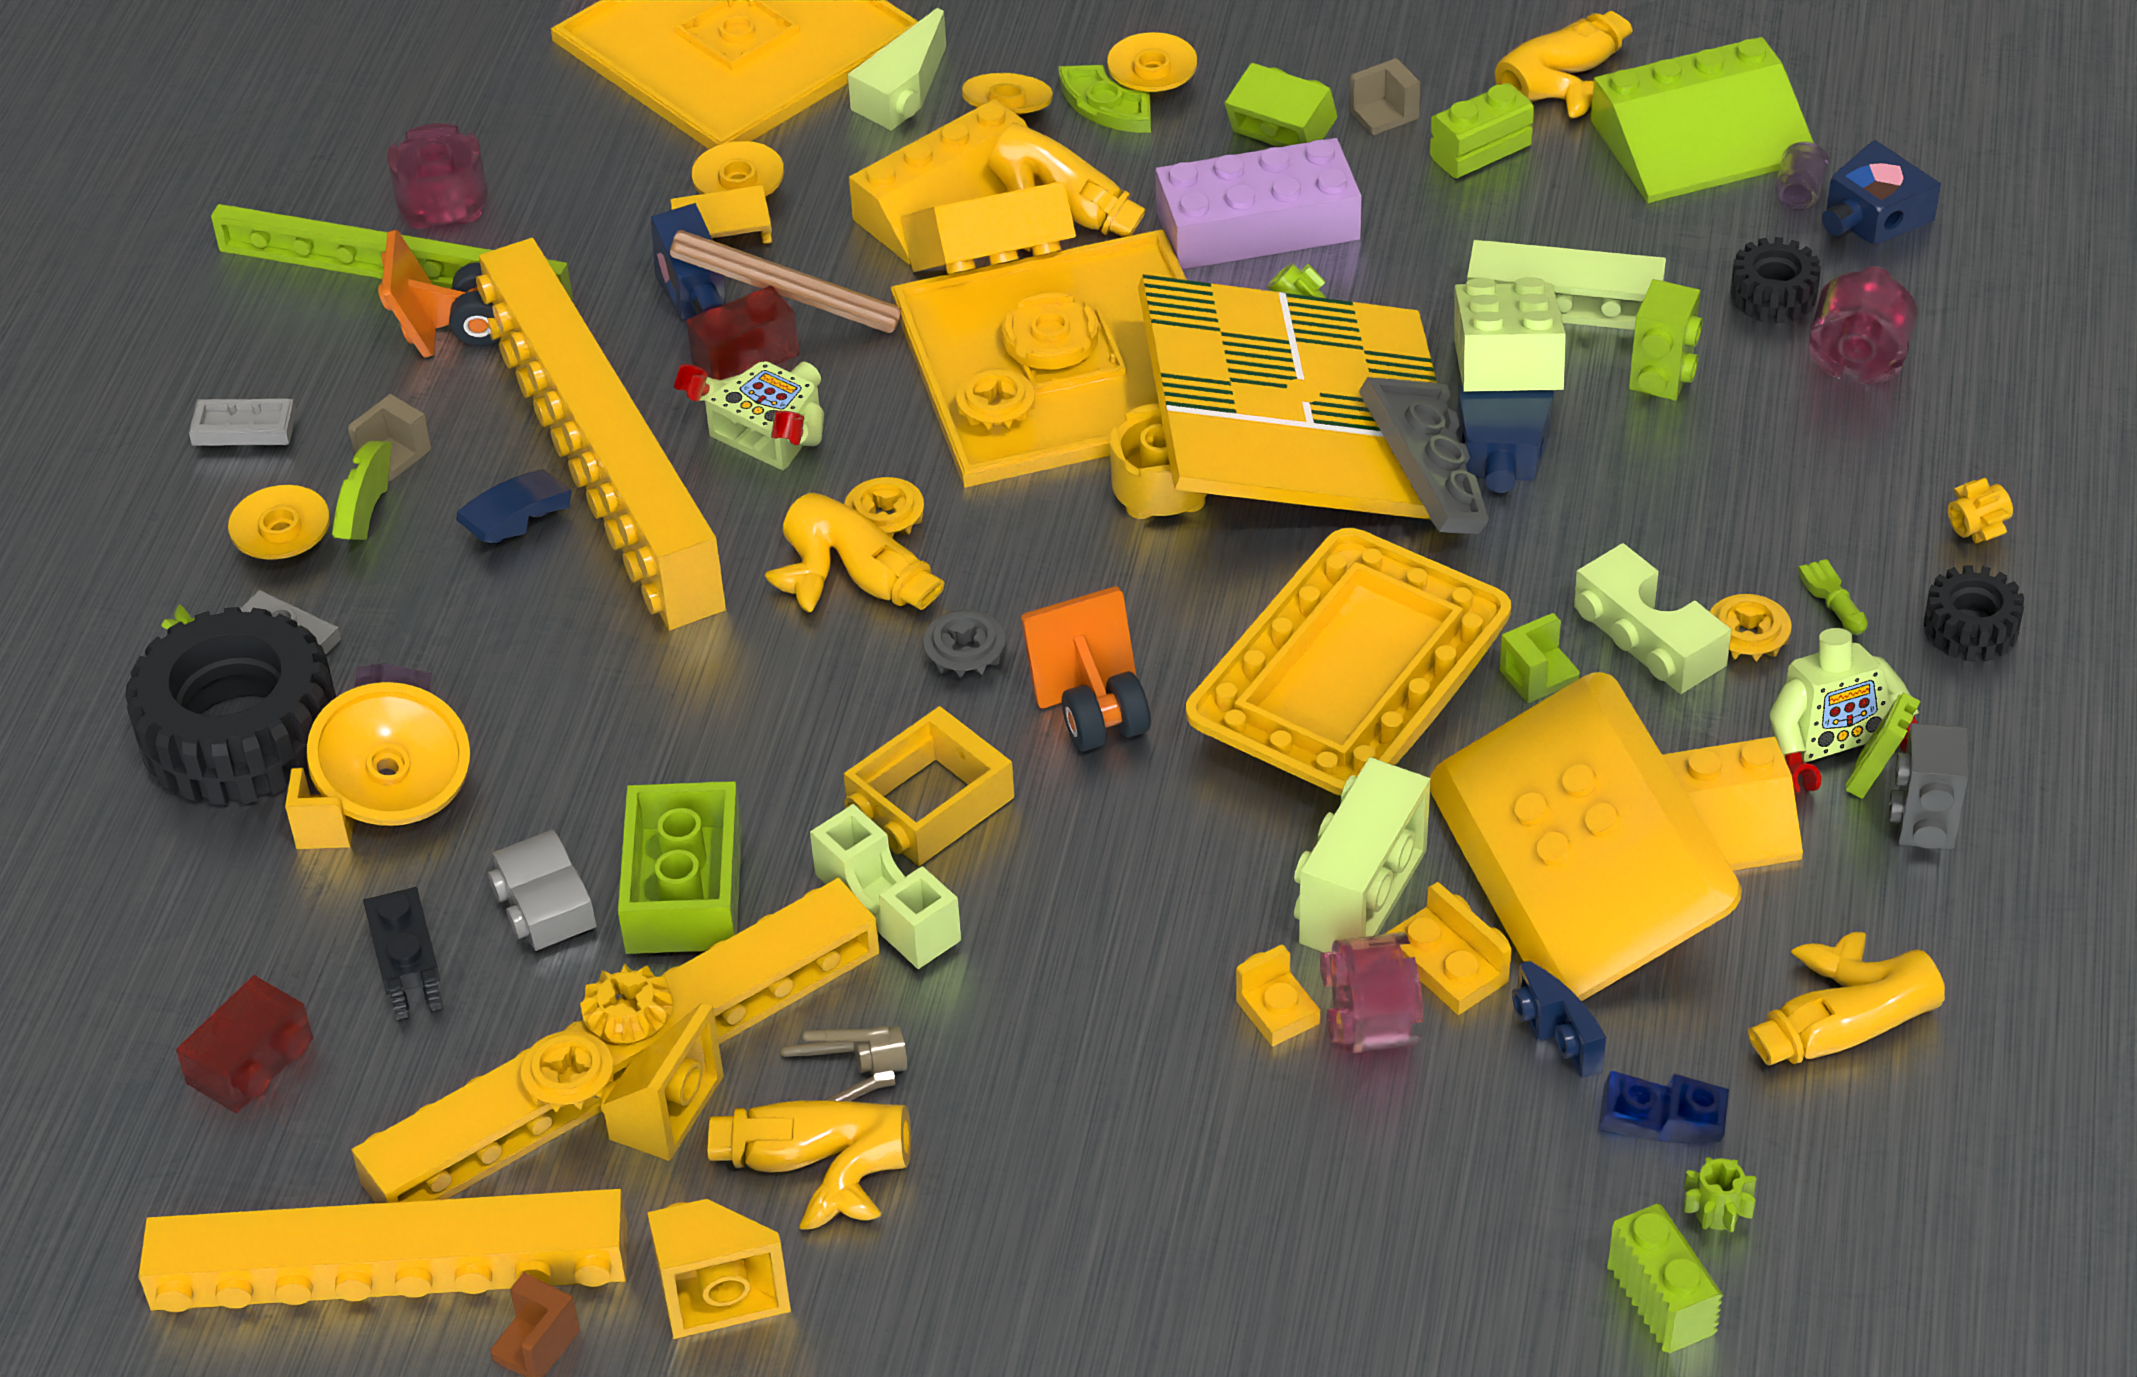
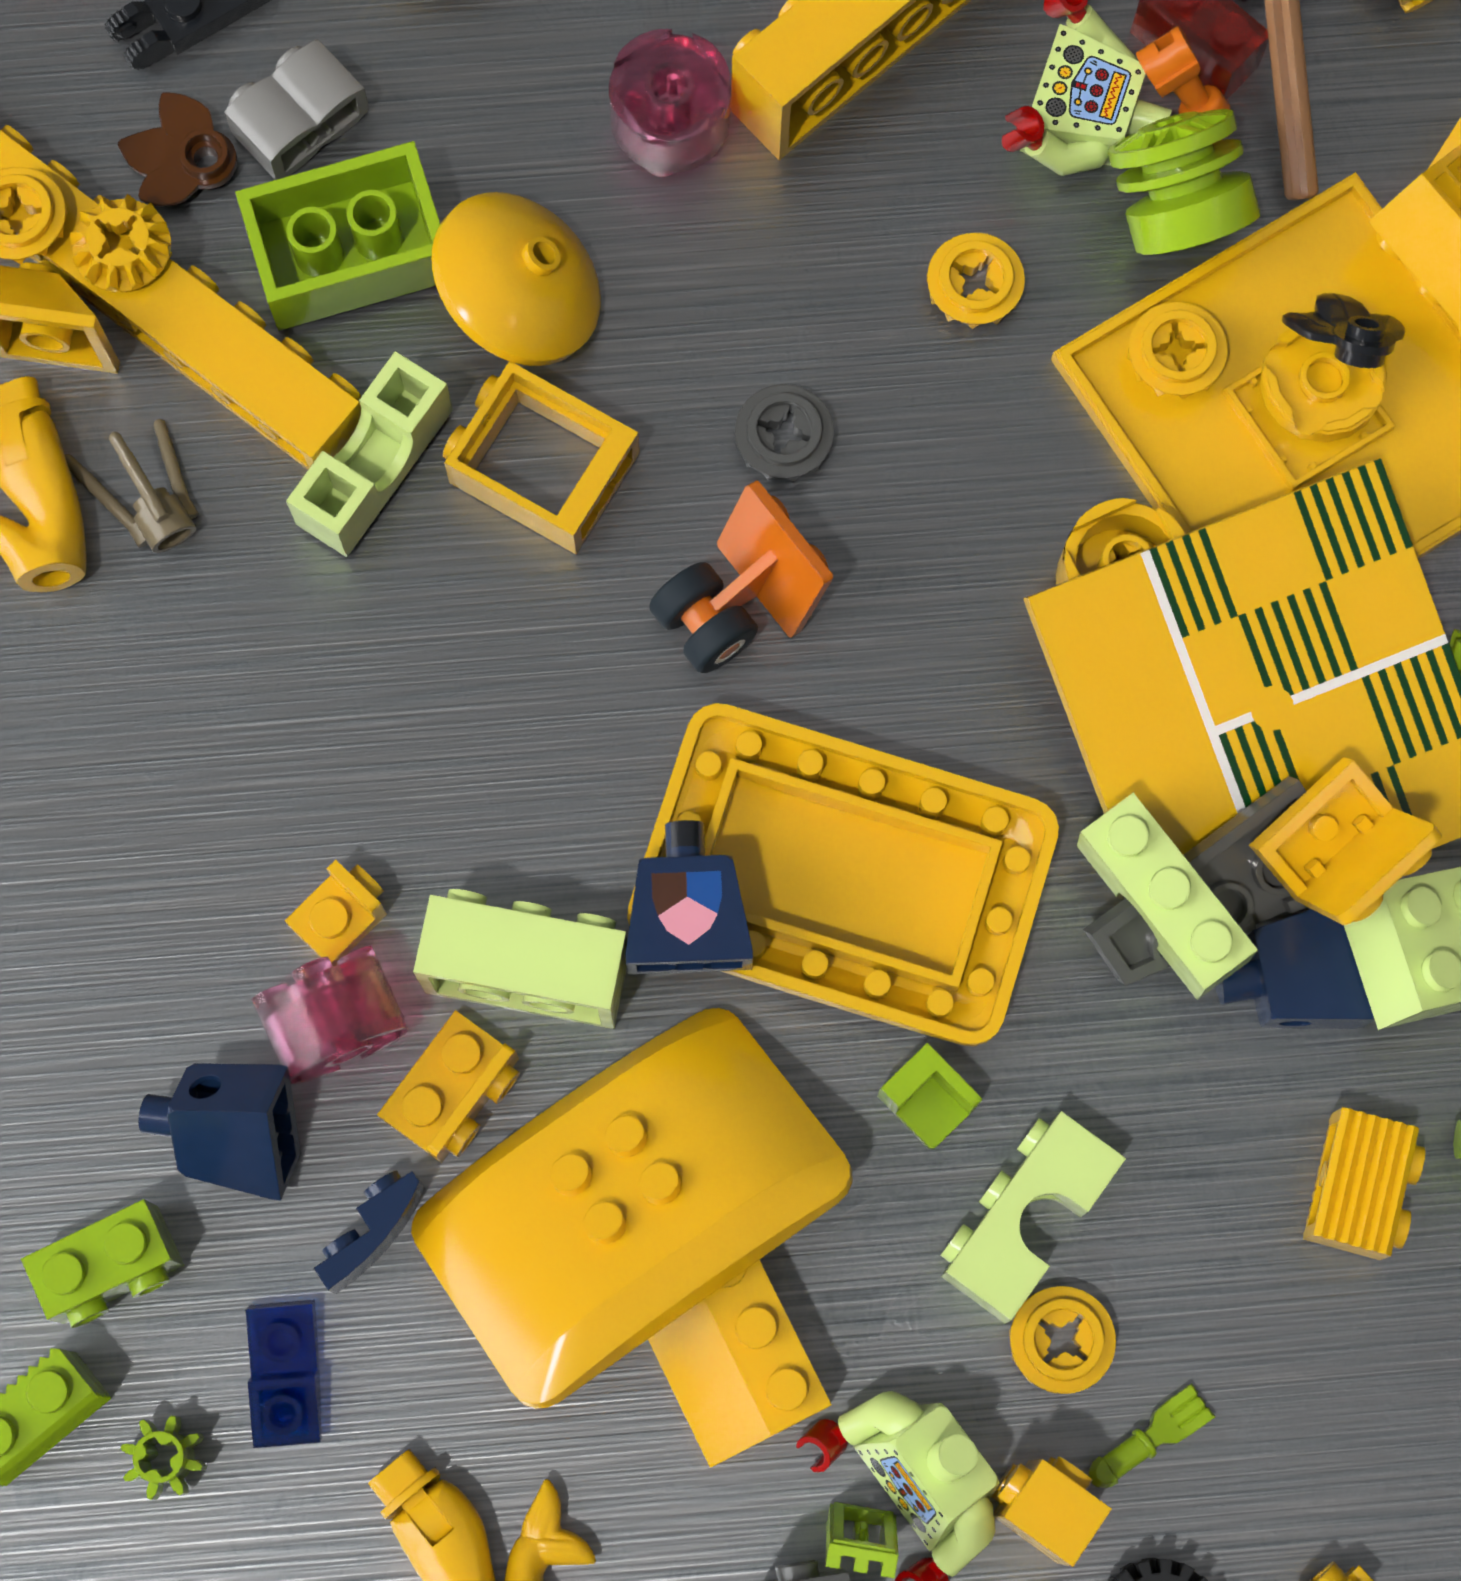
camera: 70 degrees right, 30 degrees up
yellow piece [765,492,945,613] -> none
none -> lime brick [21,1199,185,1328]
none -> reddish brown plate [118,92,237,207]
none -> dark blue torso [138,1063,301,1201]
none -> yellow dish [431,192,601,366]
none -> clear pink brick [608,29,731,177]
none -> dark blue torso [626,820,753,974]
none -> yellow brick [992,1456,1112,1567]
none -> yellowish green arch [1077,792,1258,1000]
none -> lime wheel [1108,109,1261,255]
none -> orange leg [1136,25,1230,114]
none -> yellow bracket [1249,757,1442,925]
none -> black plate [1282,293,1405,368]
none -> yellow brick [1303,1107,1425,1260]

